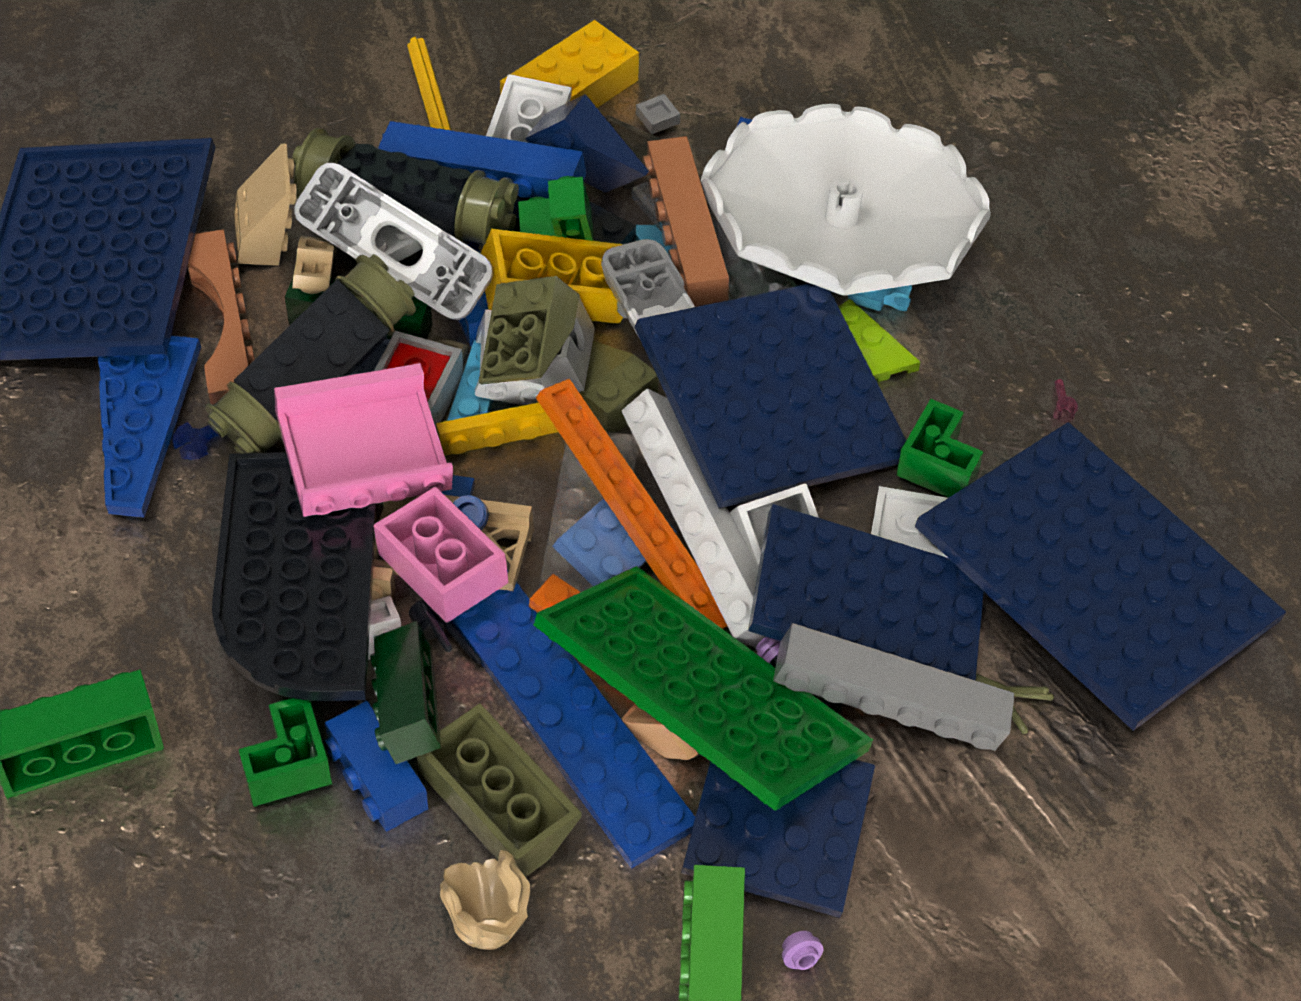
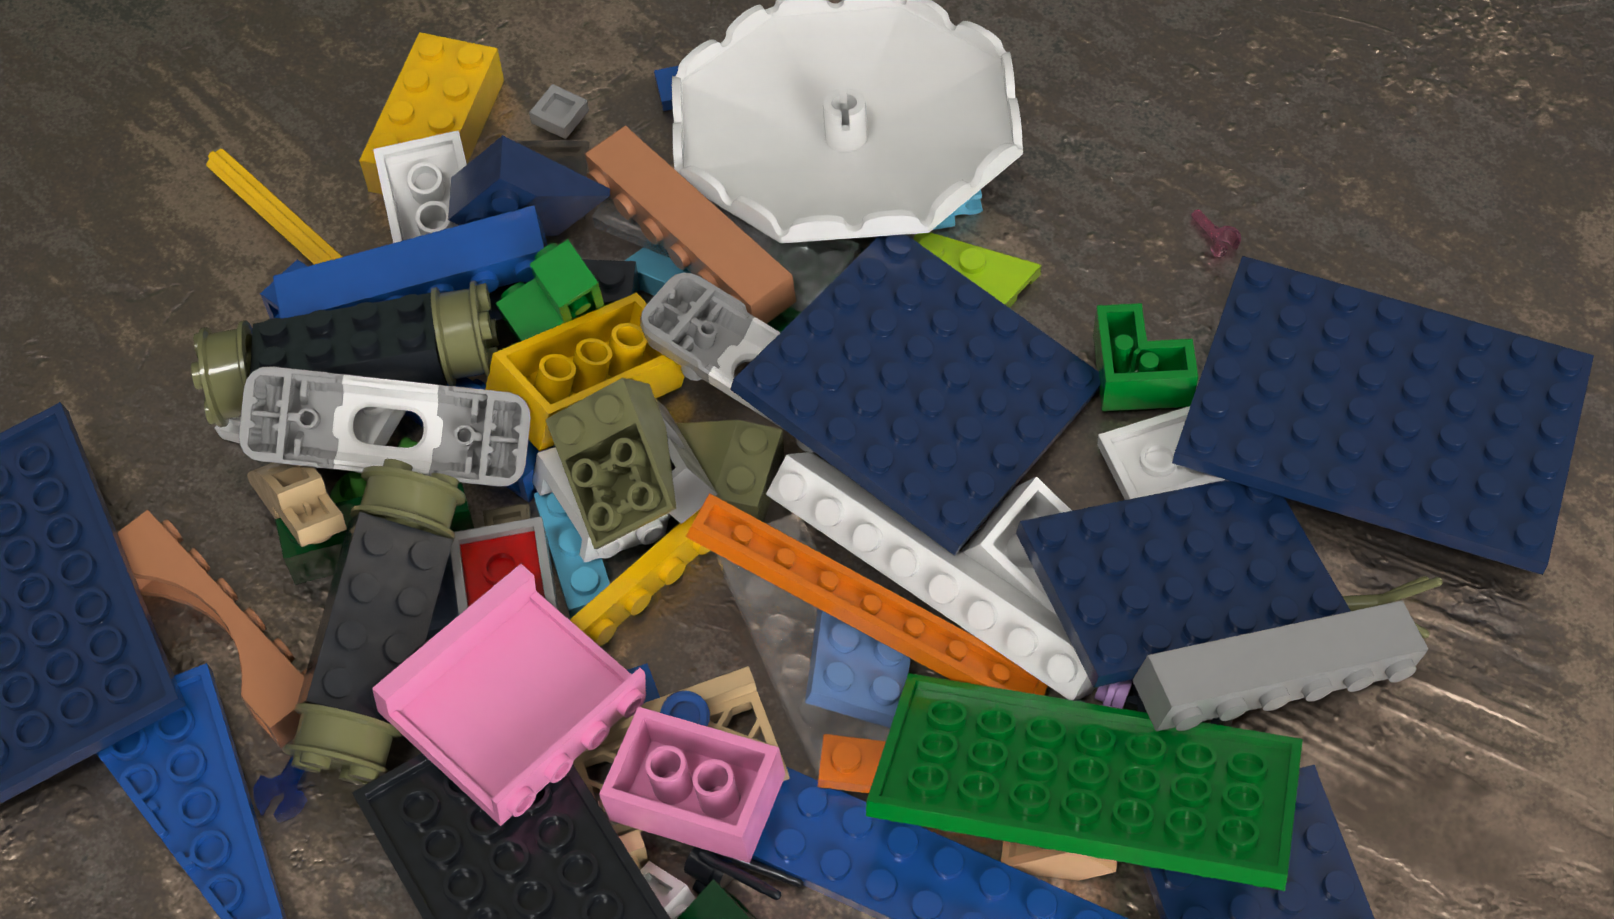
camera: 25 degrees left, 5 degrees up
tan slope [234,144,296,266] -> none

